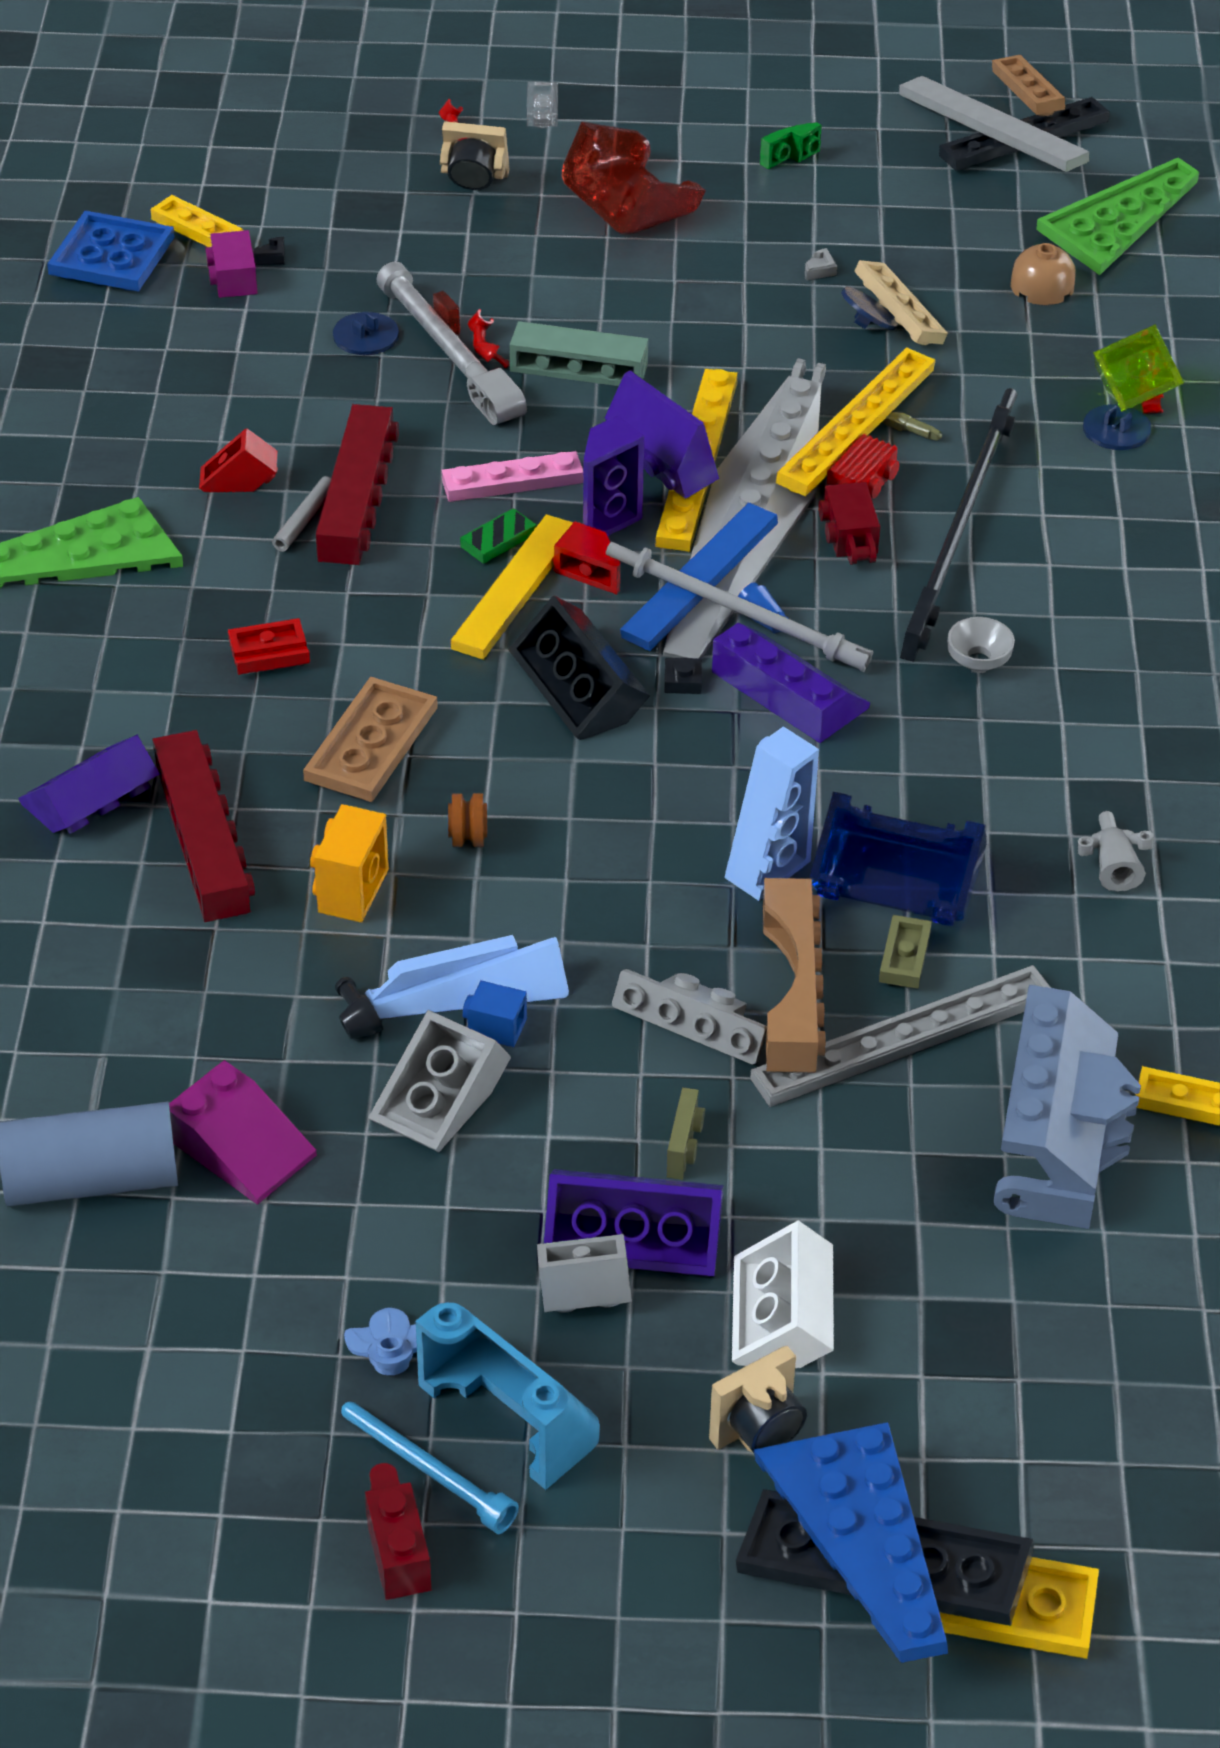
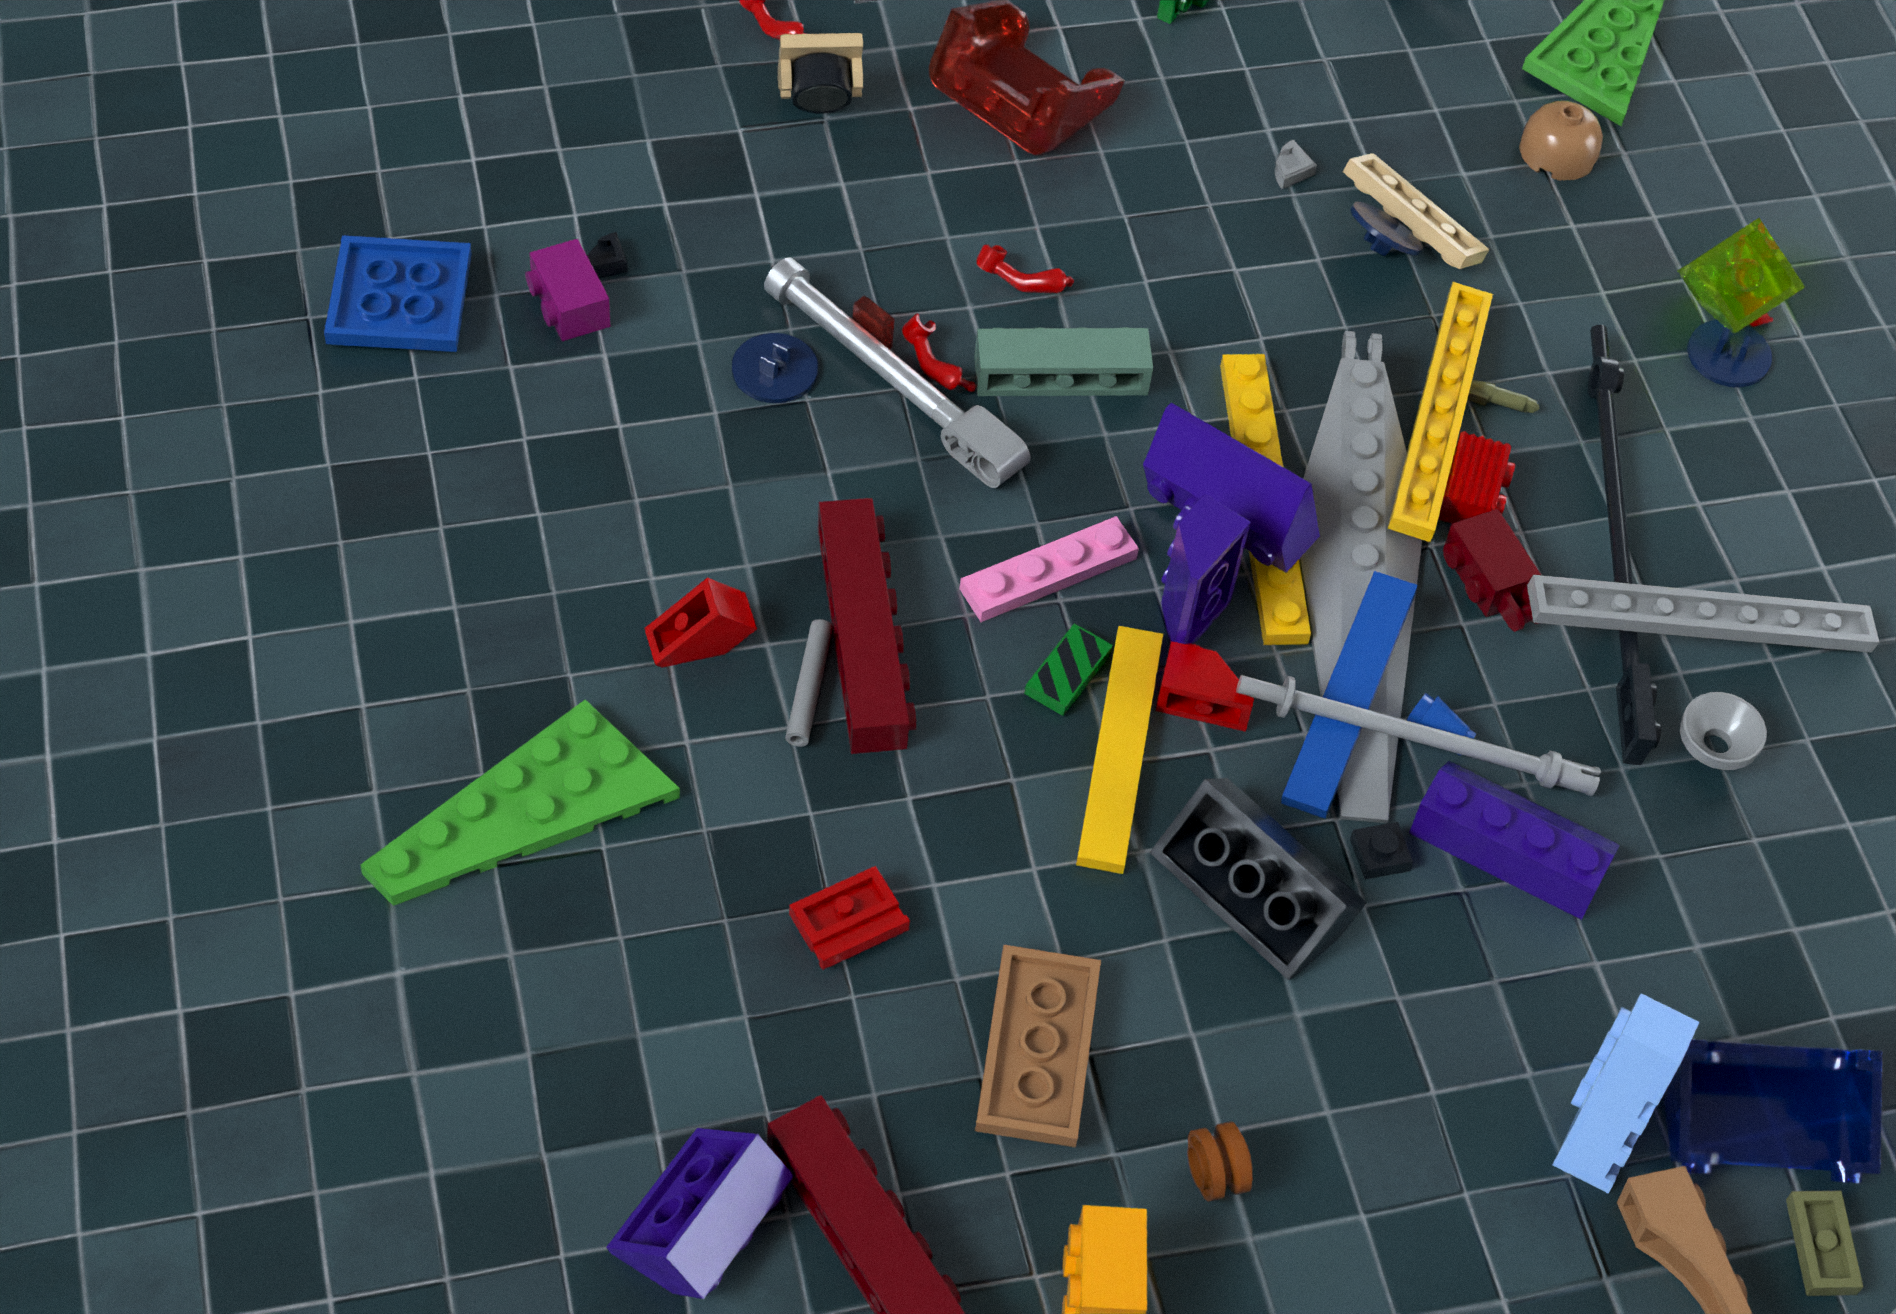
camera: 20 degrees left, 10 degrees up
yellow plate [150,195,243,247] -> none
none -> red piece [976,244,1074,293]
none -> light grey plate [1527,575,1880,653]

